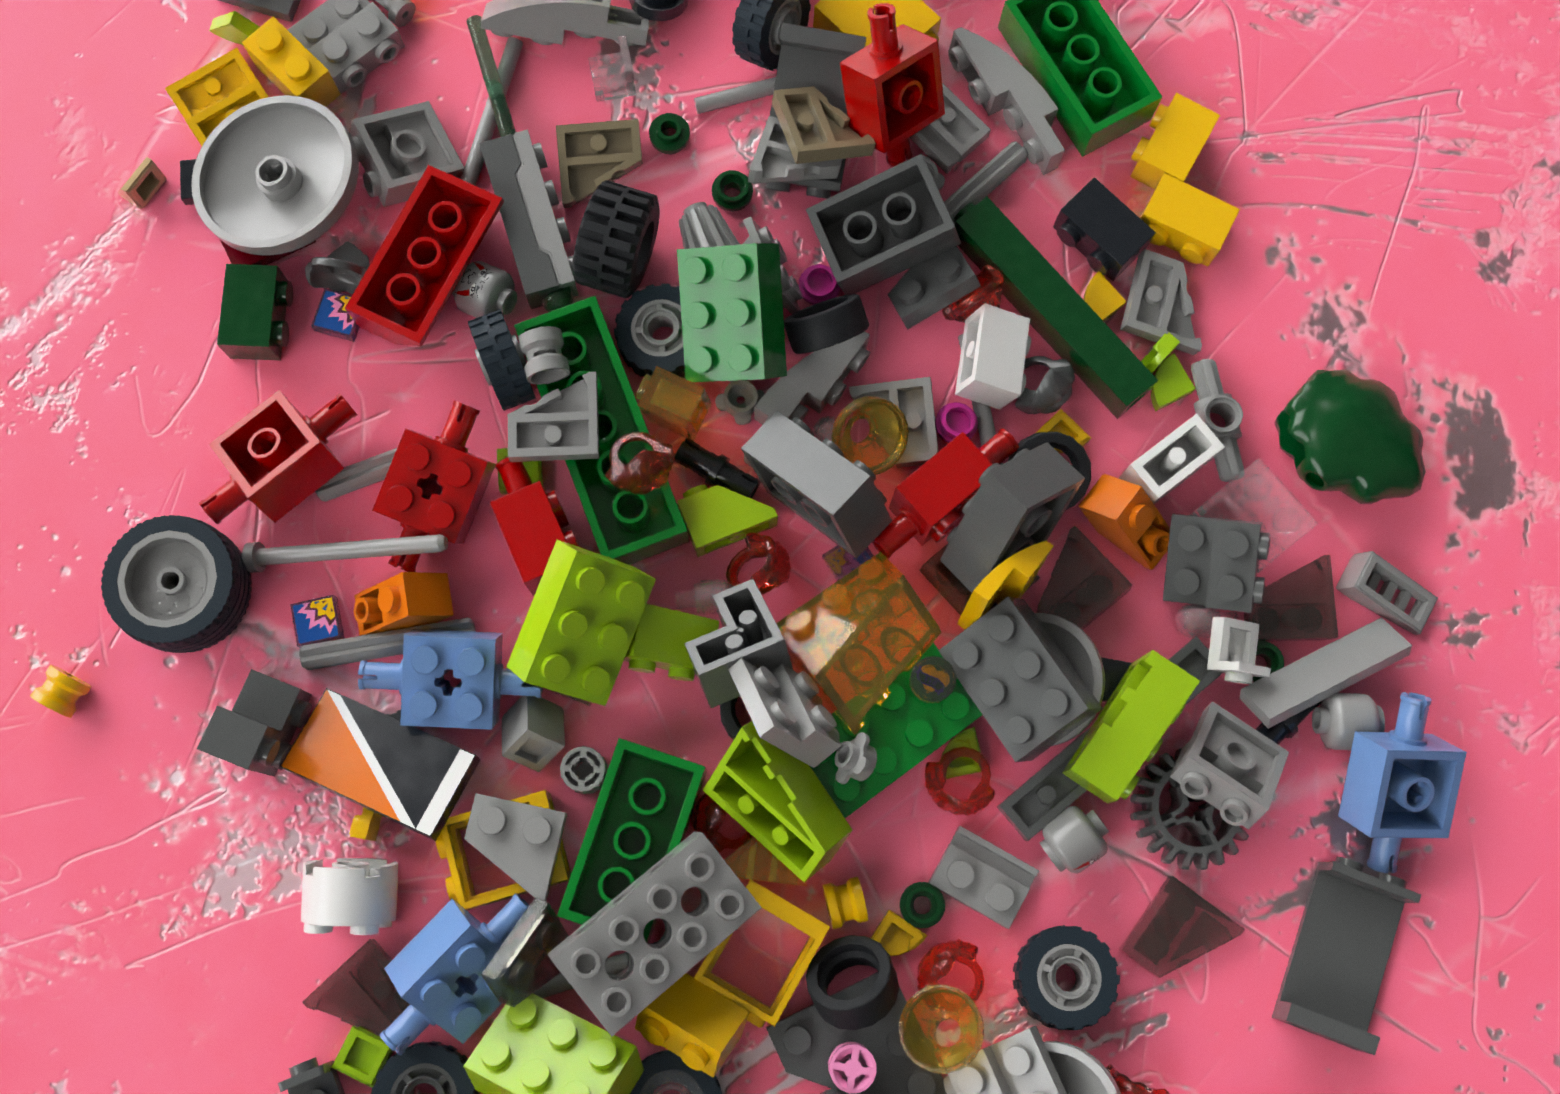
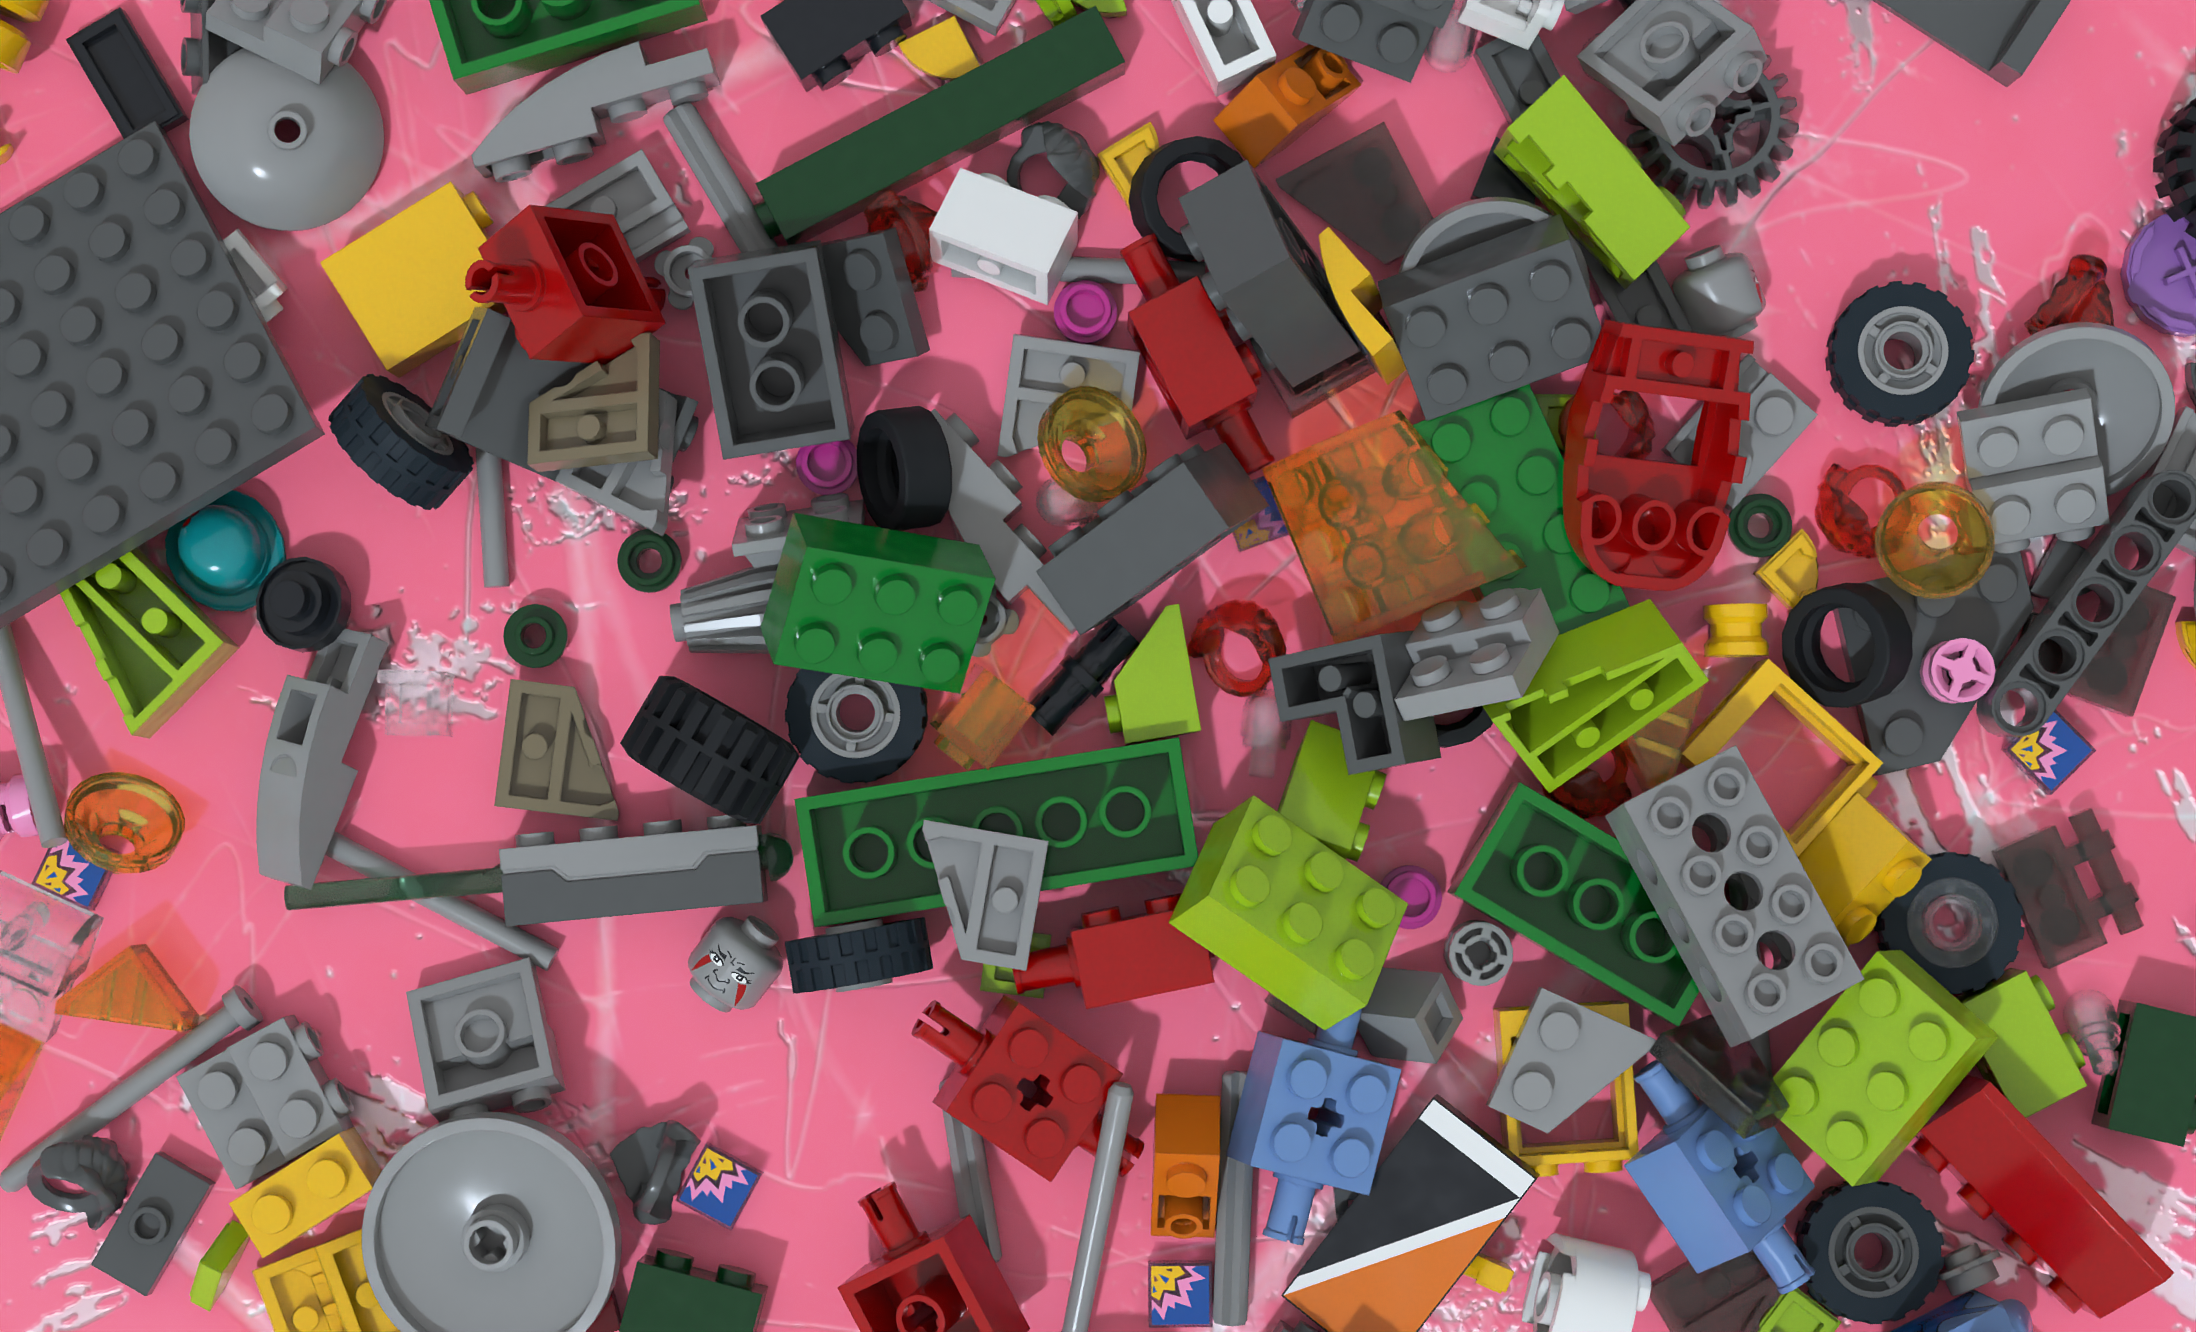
camera: 70 degrees left, 10 degrees up
red slope [345,165,504,346] -> none
light grey wheel [518,326,571,384] -> none
clear red piece [605,432,675,495] -> none
light grey plate [835,732,877,784] -> none
clear smoke tile [909,656,956,704] -> none
clear smoke wing [1118,876,1245,978] -> none
none -> dark pink plate [1380,865,1442,929]
none -> red slope [1563,319,1754,591]

